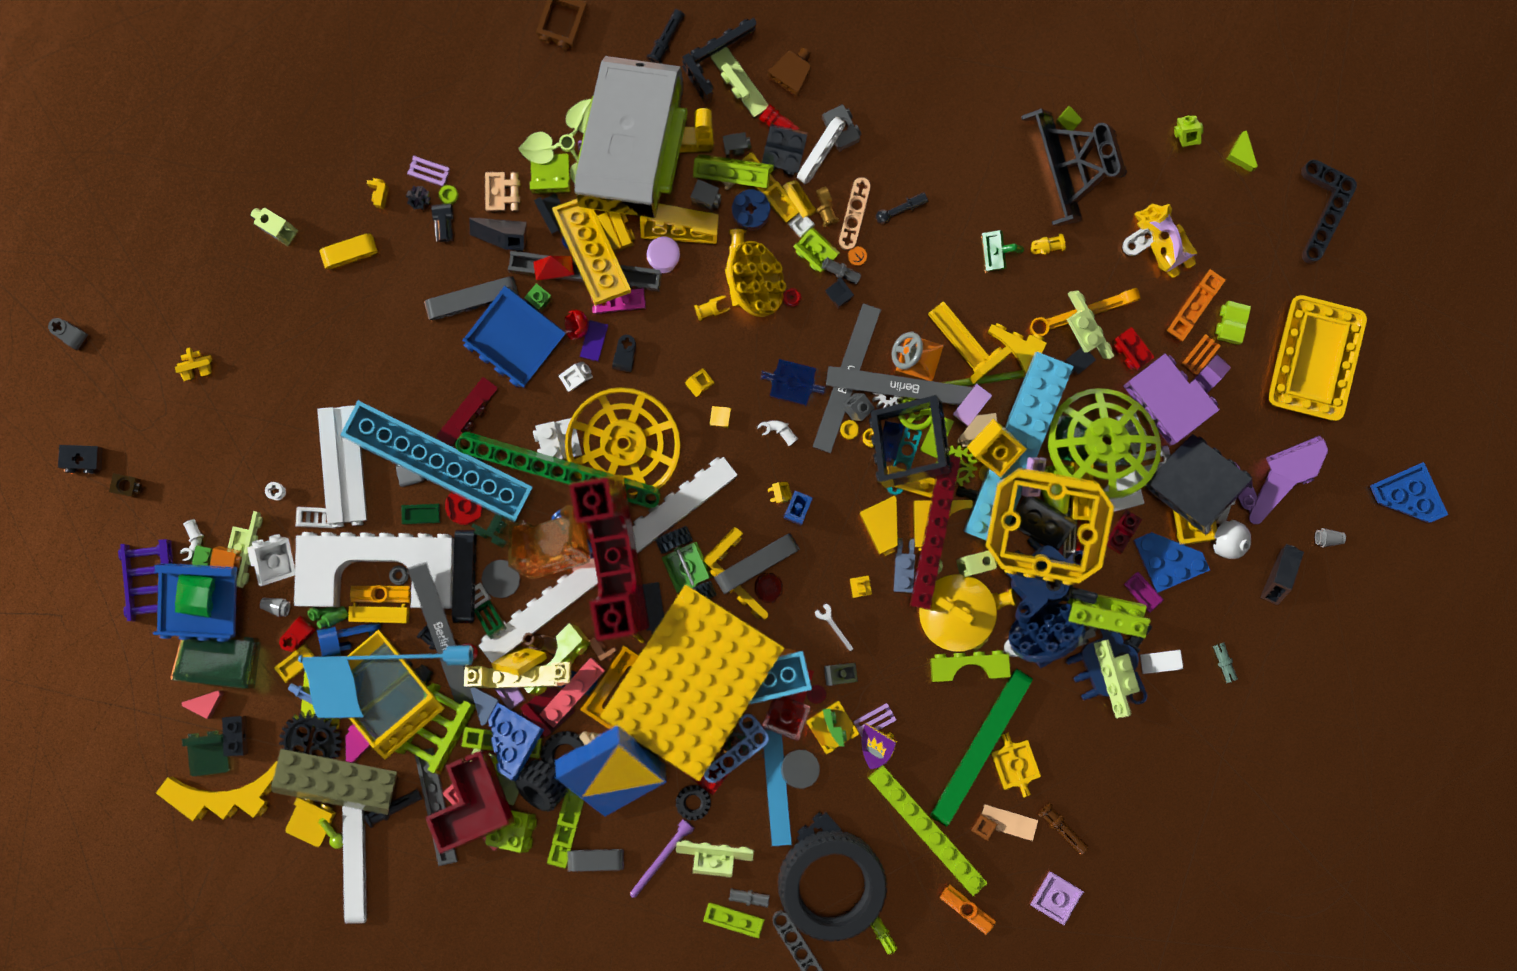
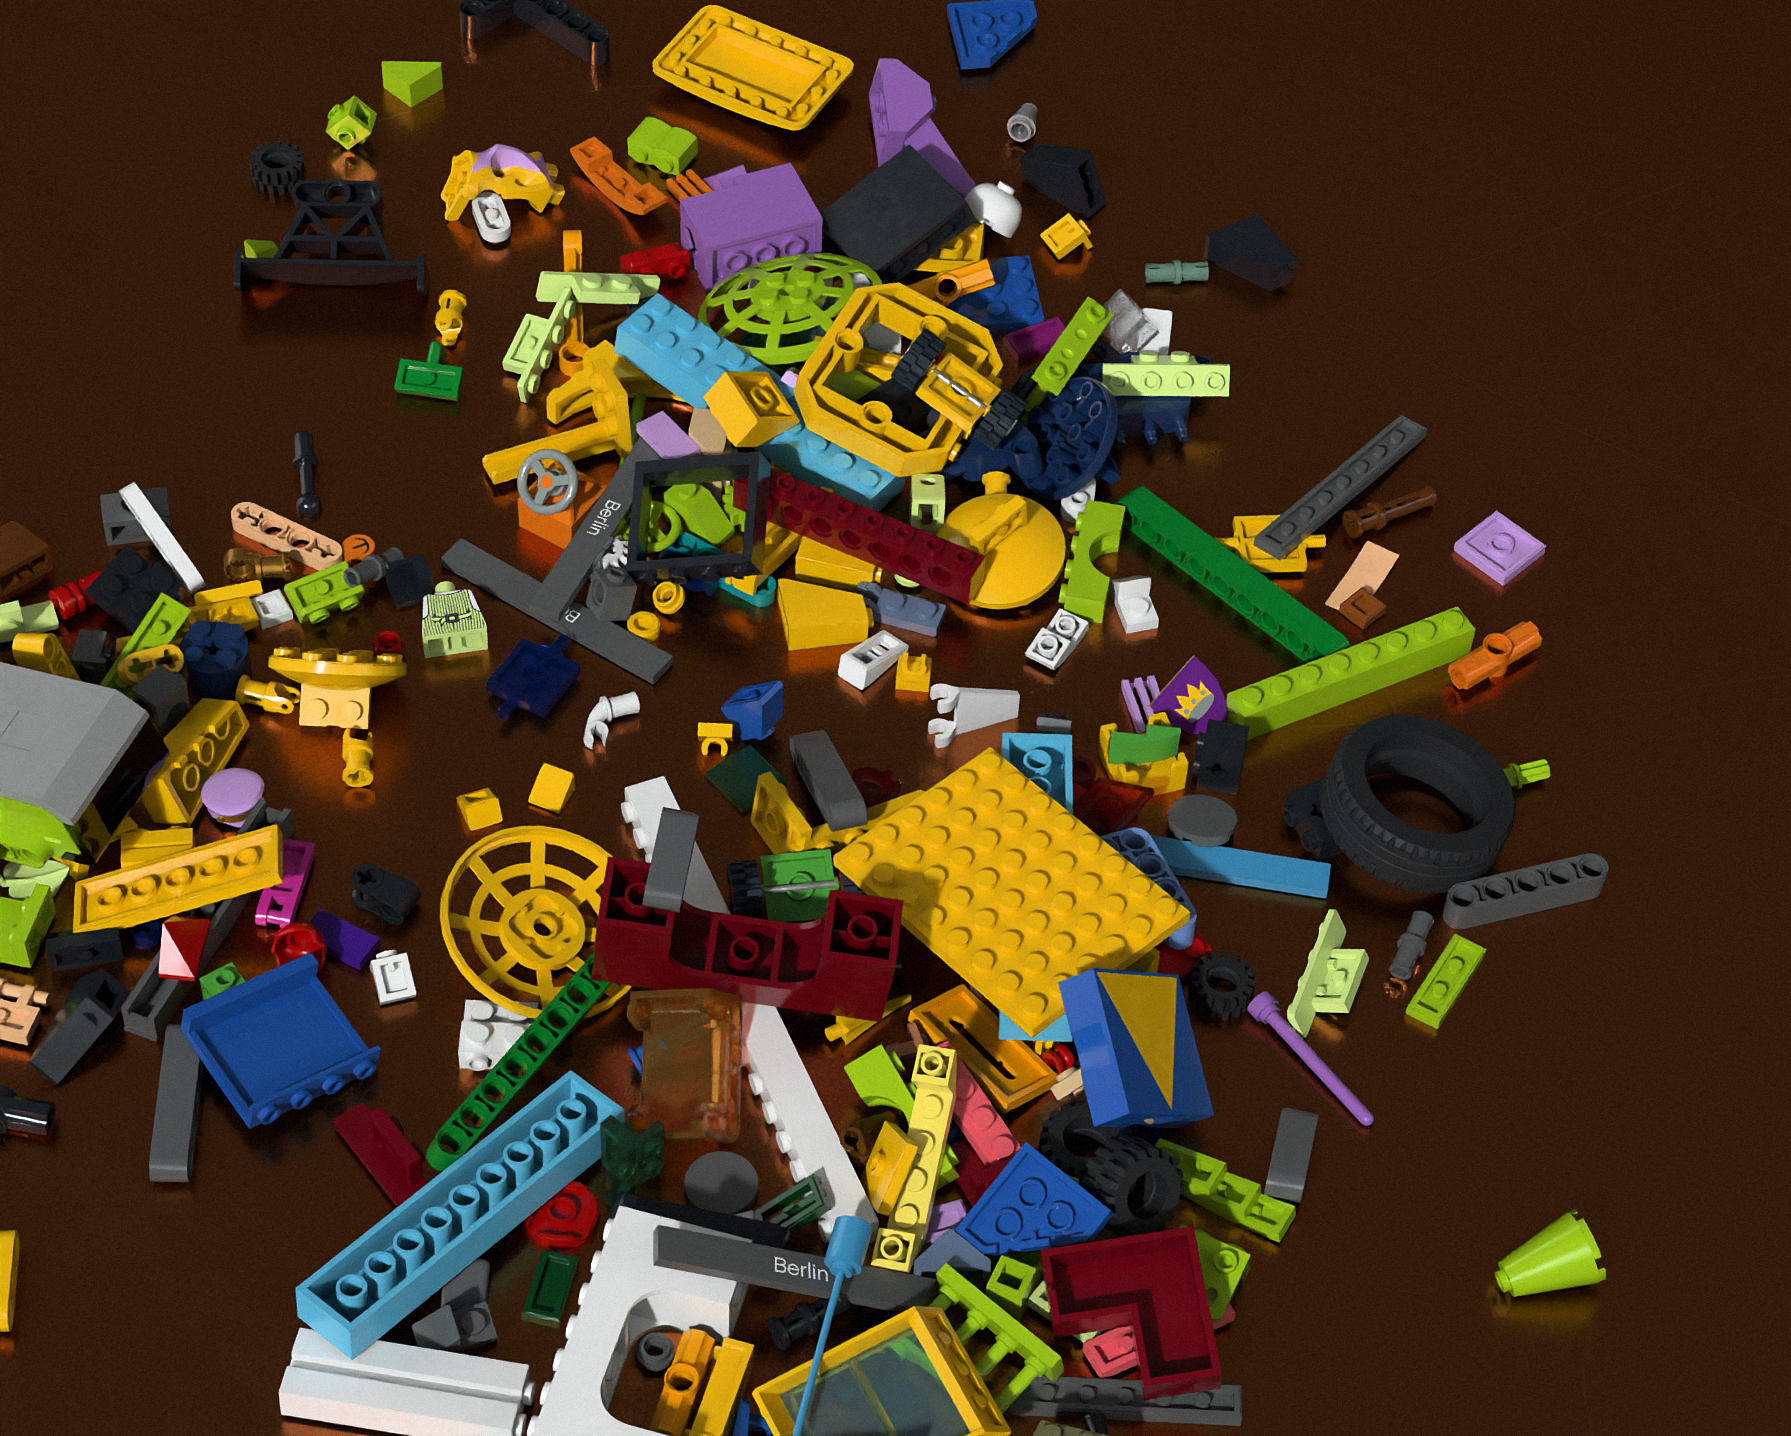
camera: 80 degrees left, 35 degrees down
none -> yellow beam [117,644,184,686]
none -> black tyre [249,140,306,195]
none -> dark grey slope [412,1301,498,1353]
none -> yellowish green torso [422,581,488,658]
none -> yellowish green bracket [502,287,576,403]
none -> dark grey beam [642,807,700,913]
none -> clear green piece [706,745,788,814]
none -> white slope [838,630,909,690]
none -> plate [891,329,1028,451]
none -> light orange piece [906,258,995,303]
none -> white slope [1025,608,1089,670]
none -> yellow bracket [1040,213,1093,260]
none -> clear brick [1101,288,1160,355]
none -> white slope [1109,575,1159,634]
none -> black brick [1192,719,1249,796]
none -> black slope [1203,214,1298,291]
none -> dark grey tile [1253,415,1427,560]

